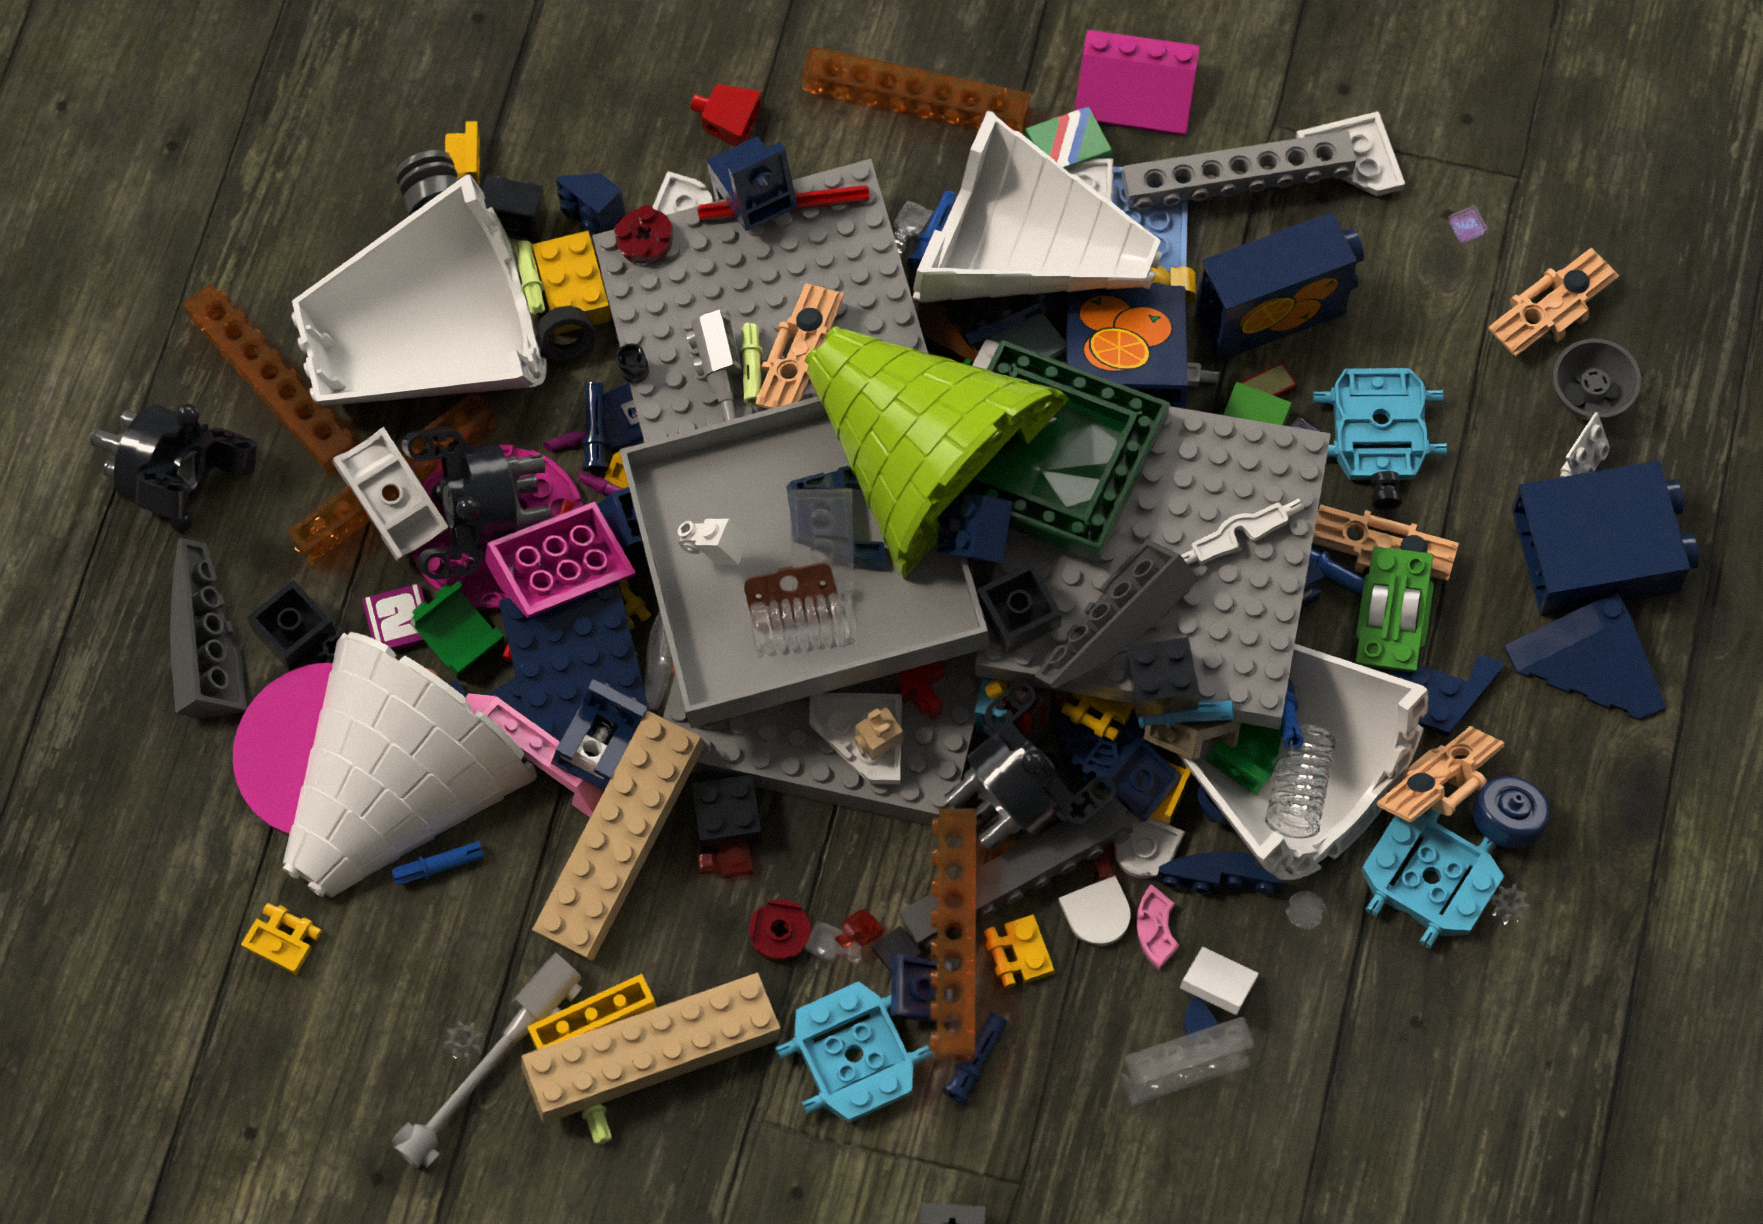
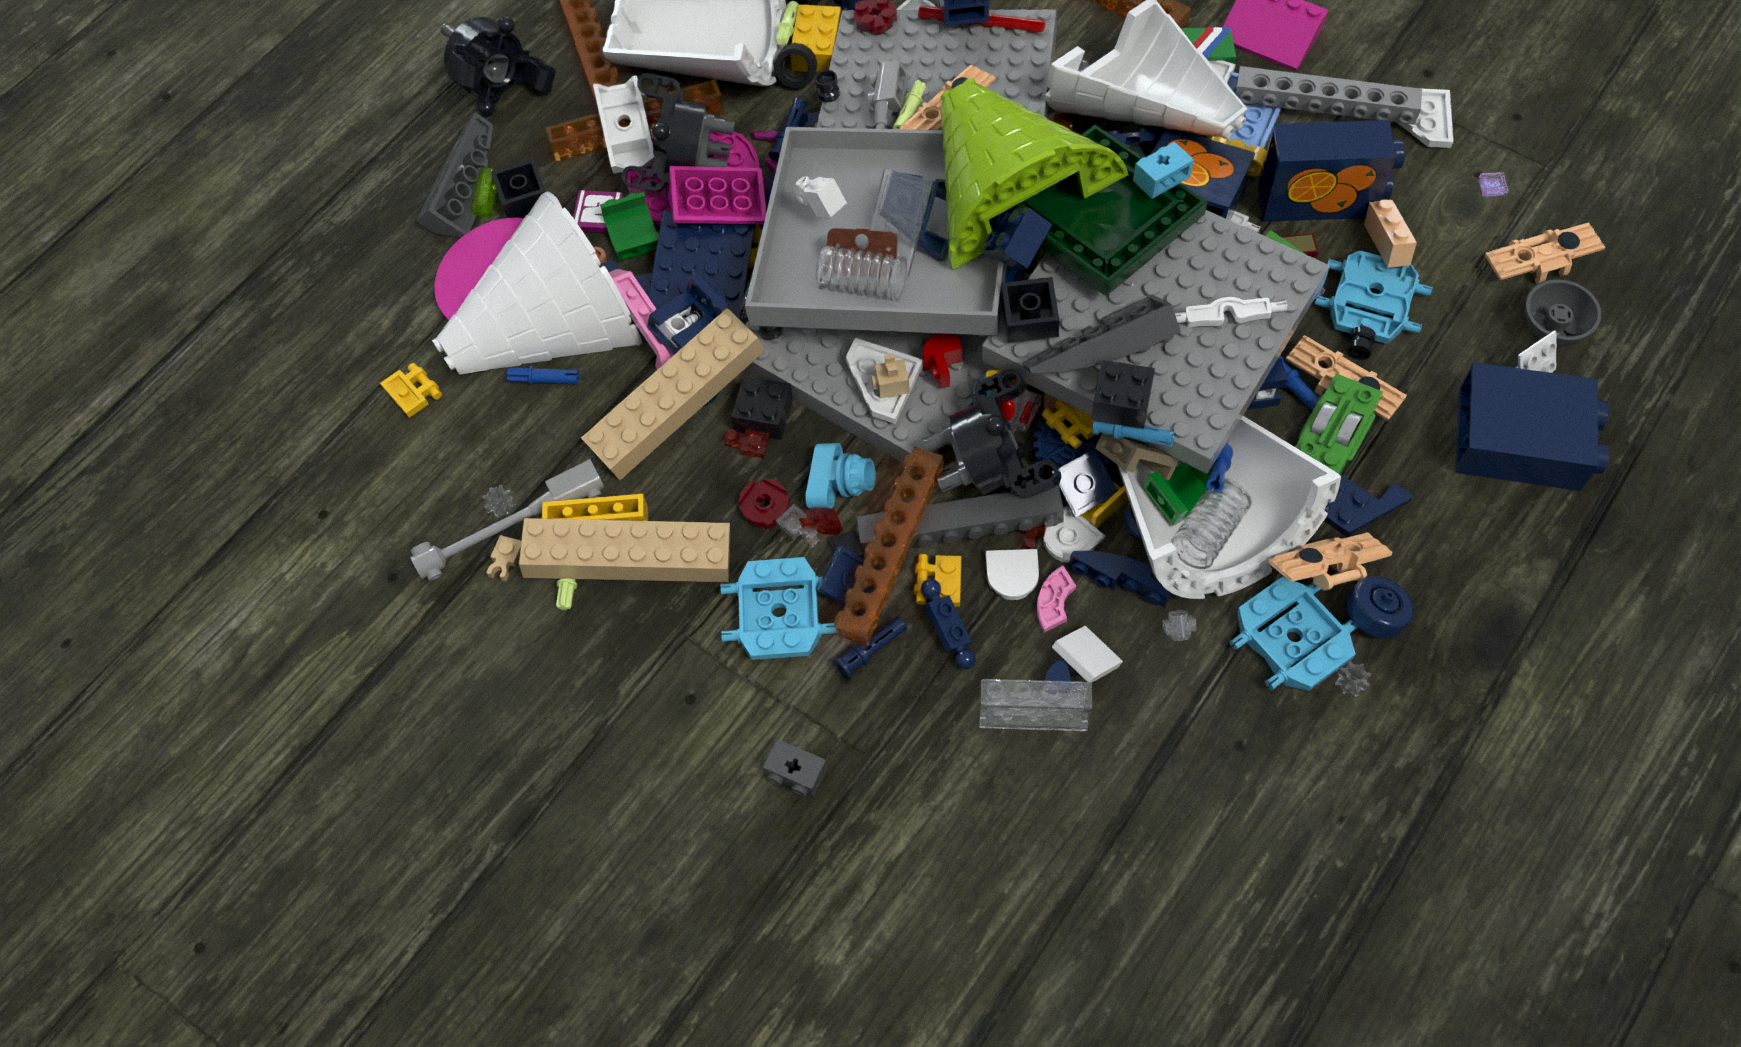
camera: 25 degrees right, 5 degrees down
dark blue slope [1504,593,1666,720] -> none
none -> clear neon green brick [471,167,497,218]
none -> tan plate [486,535,522,582]
none -> medium azure beam [806,443,876,509]
none -> dark blue plate [921,579,976,670]
none -> medium azure brick [1133,142,1194,199]
none -> light nougat brick [1364,200,1417,268]

